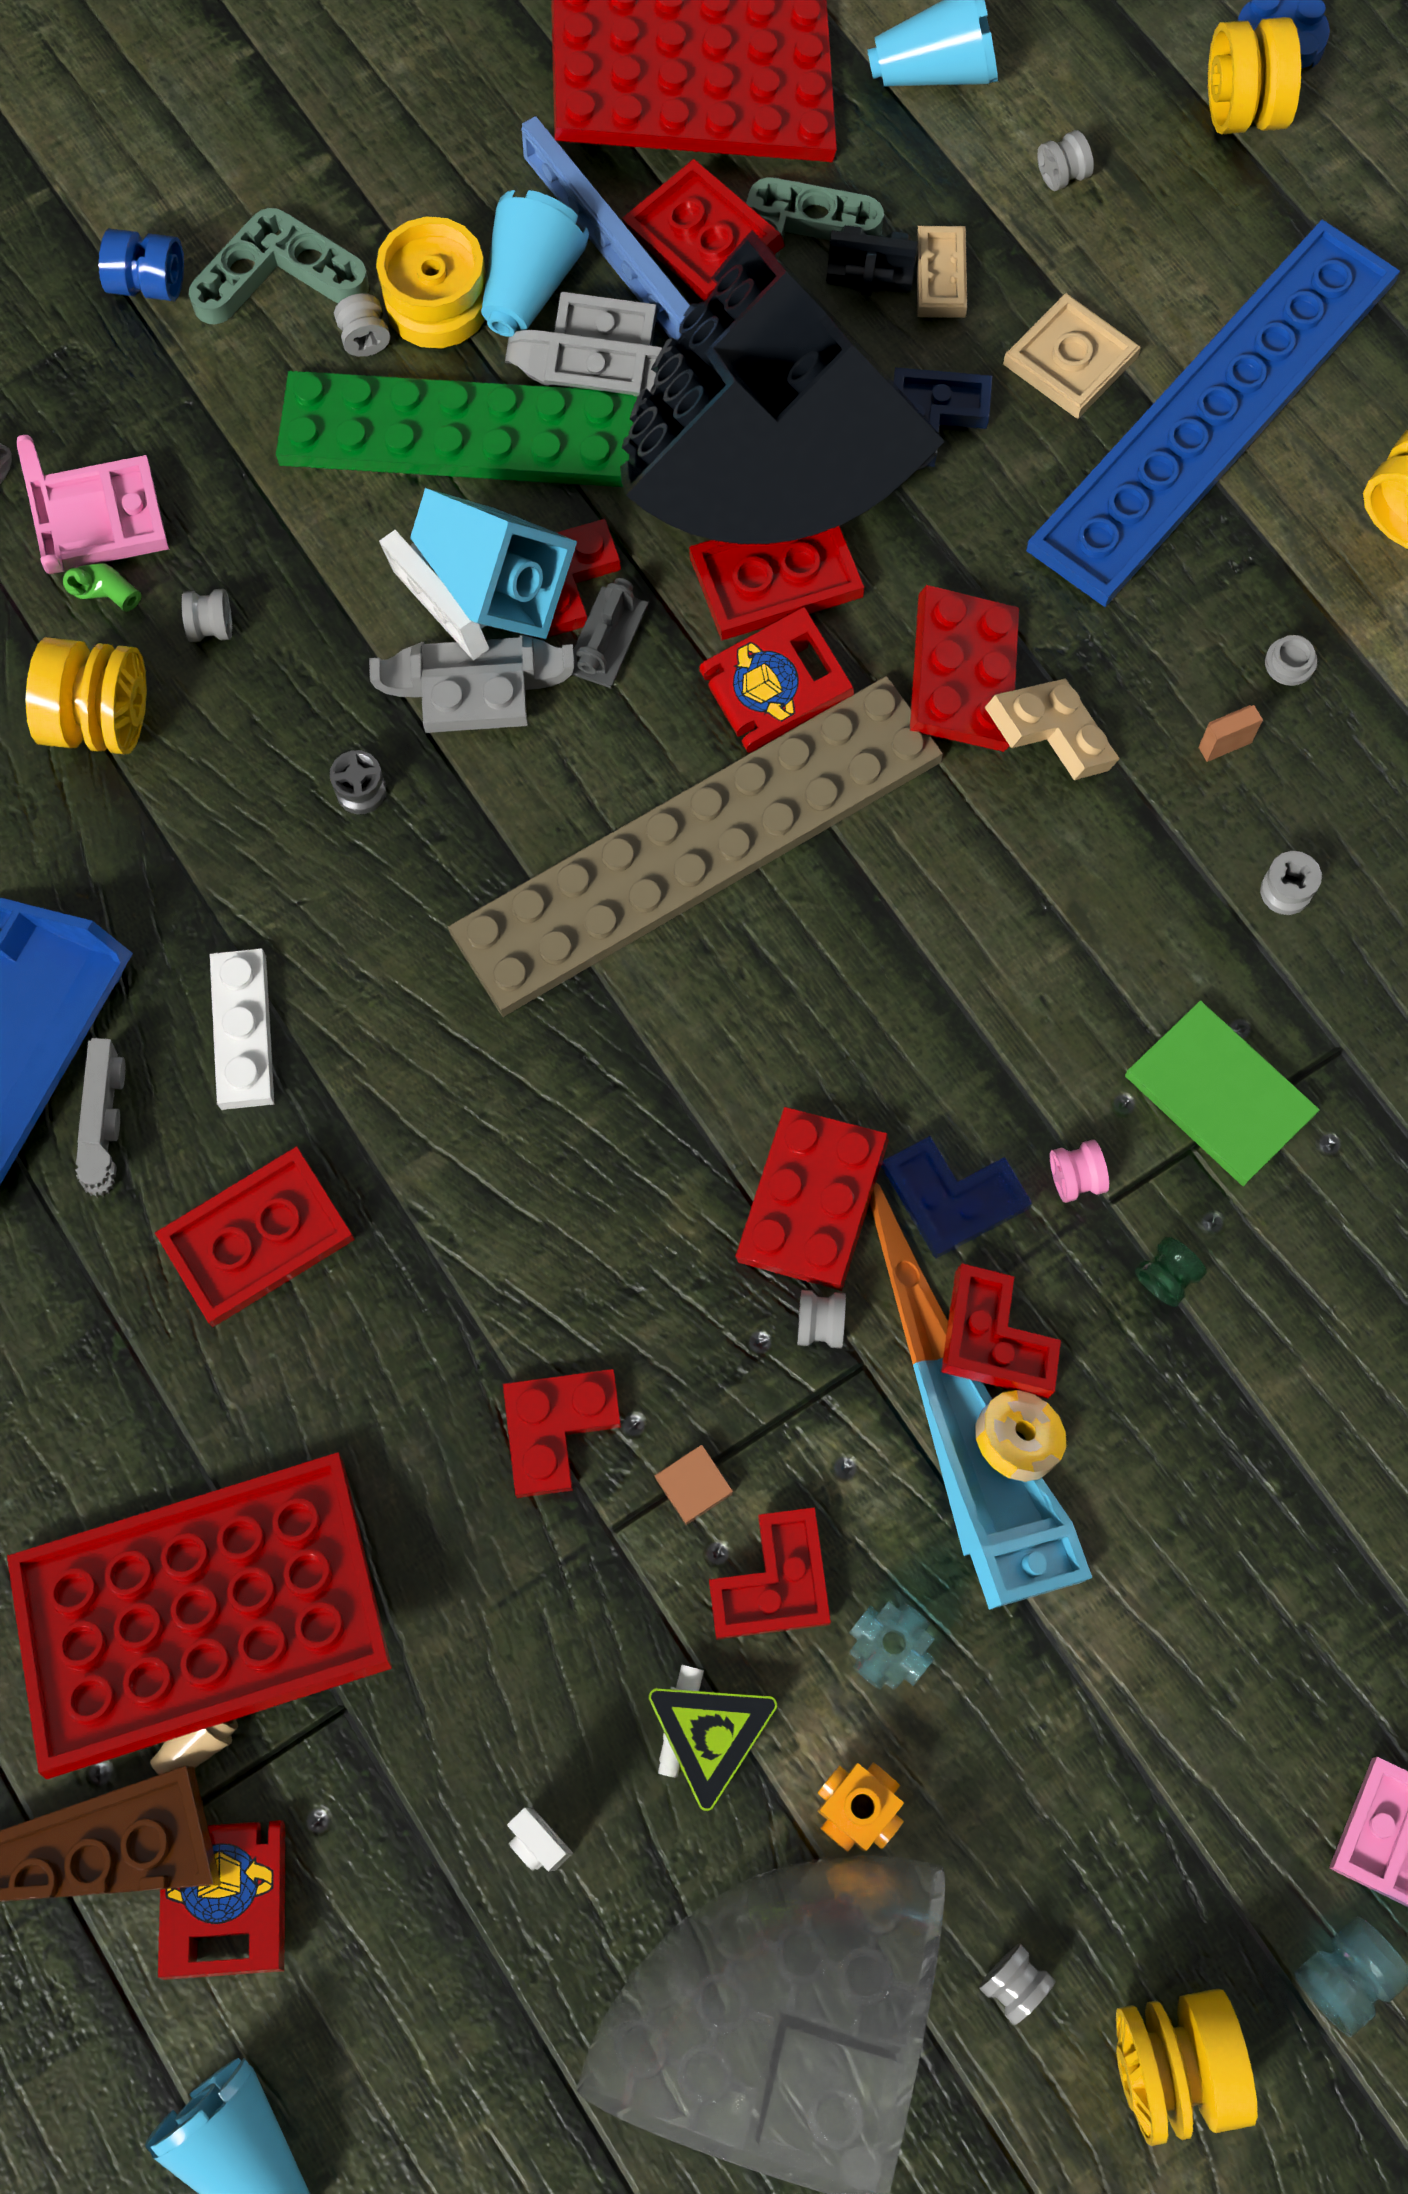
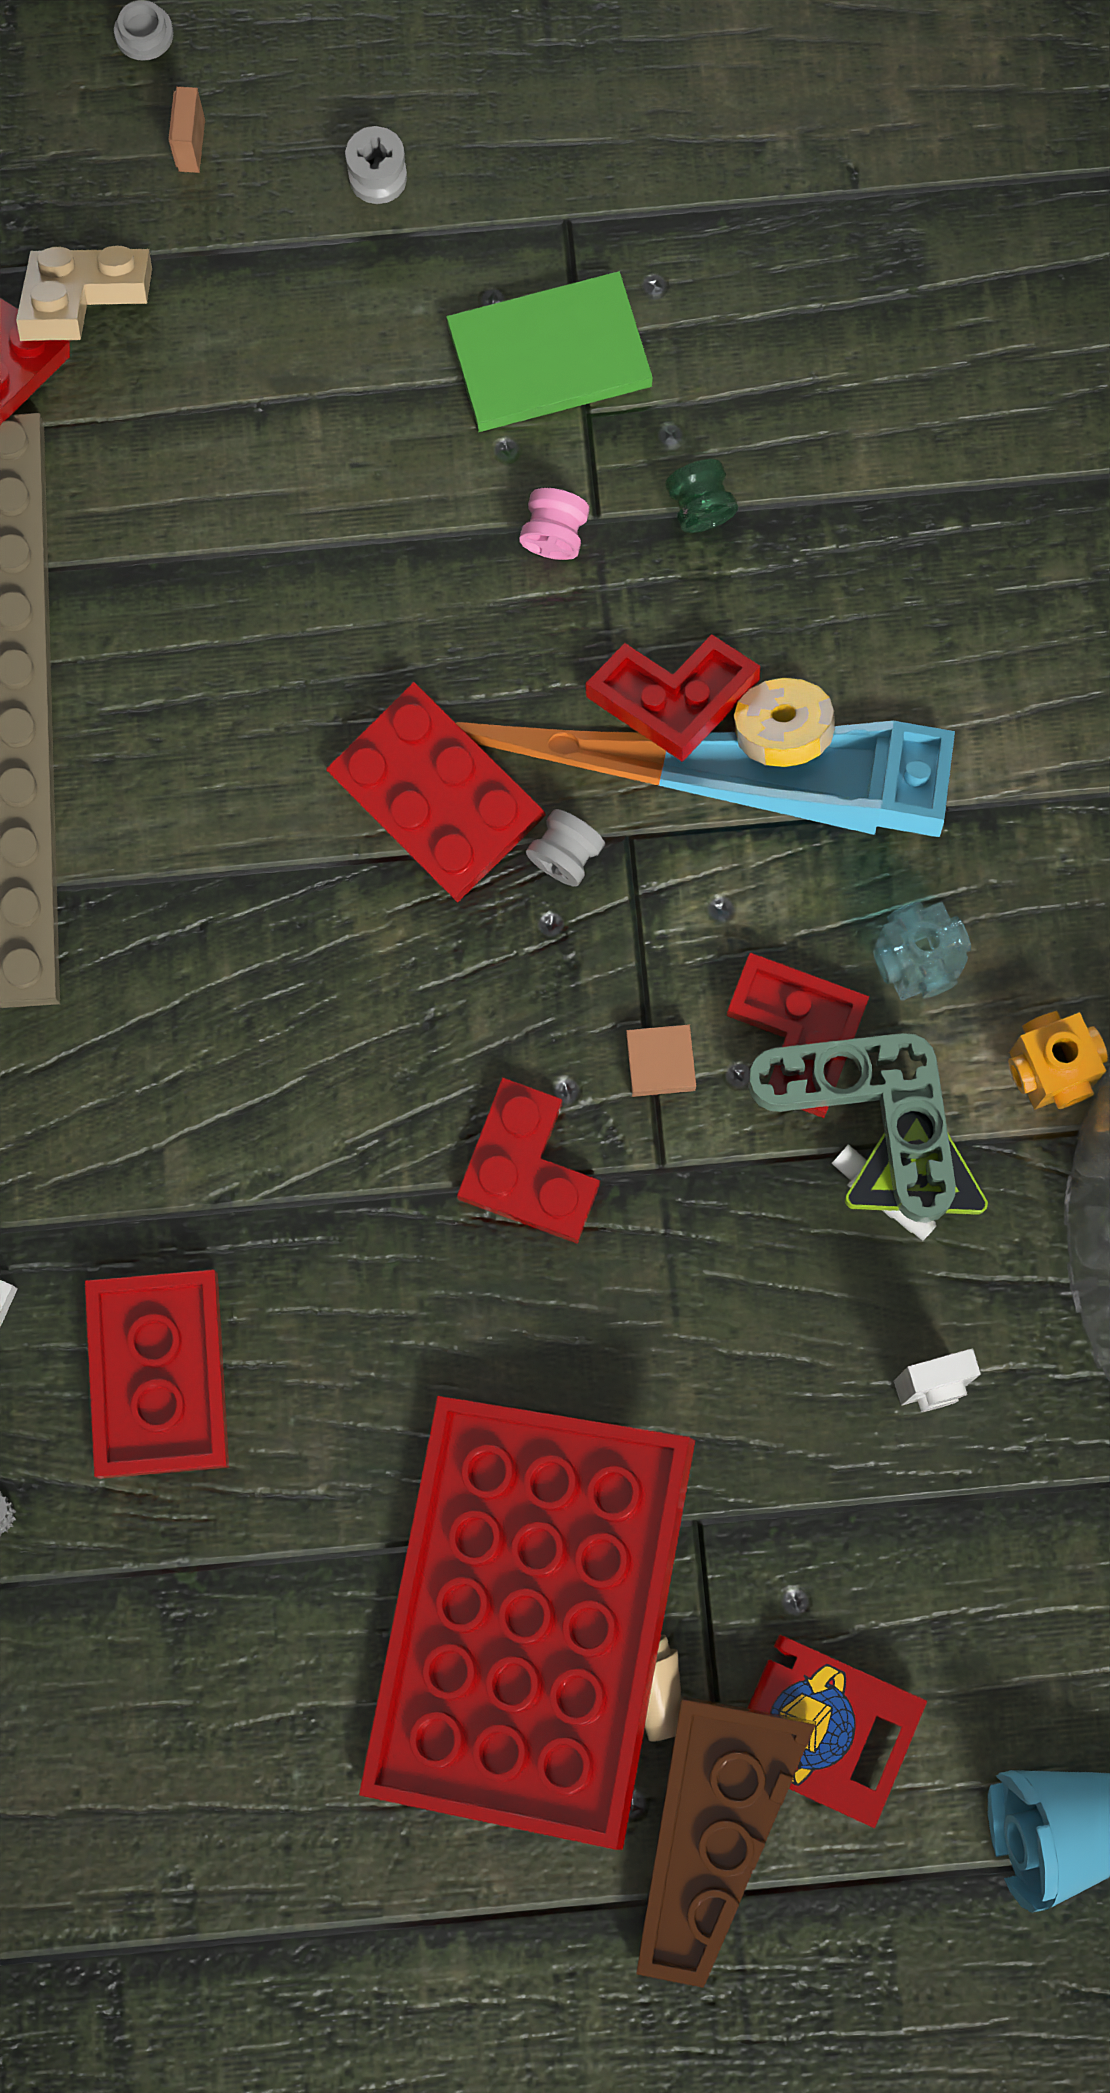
camera: 60 degrees left, 5 degrees up
clear blue plate [882,1136,1033,1259] -> none
none -> sand green beam [748,1033,956,1223]

